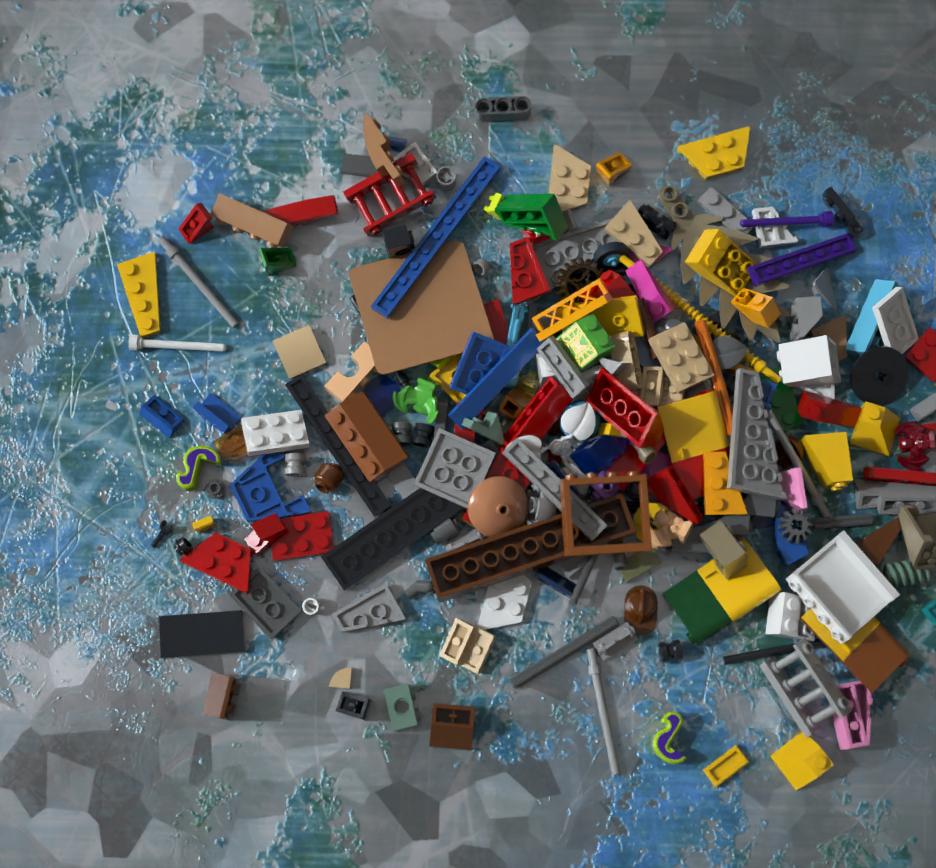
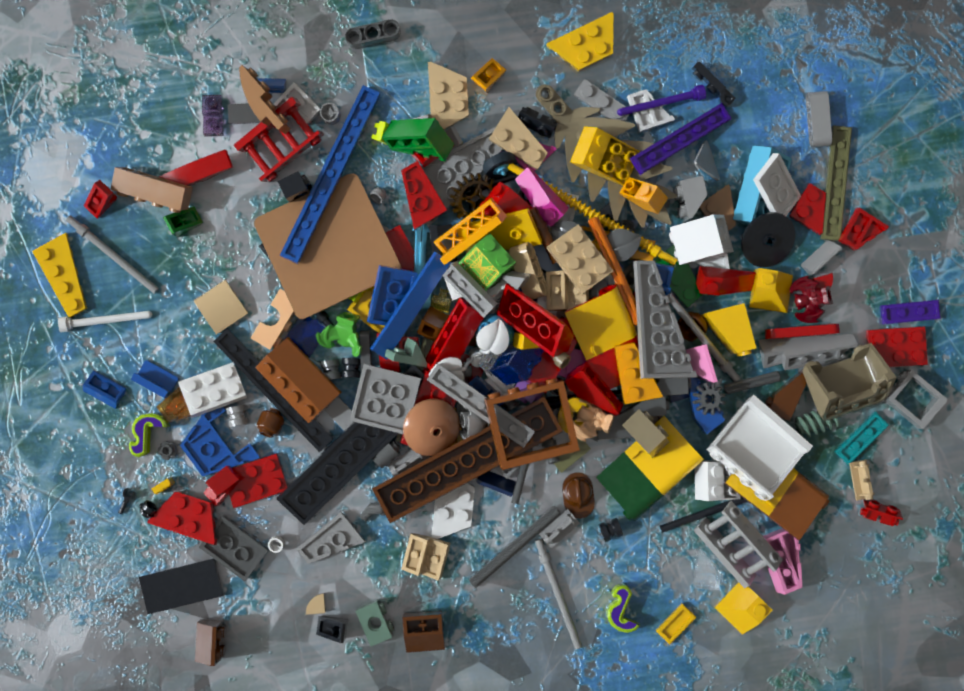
camera: 10 degrees left, 10 degrees up
none -> clear purple slope [202,95,223,137]

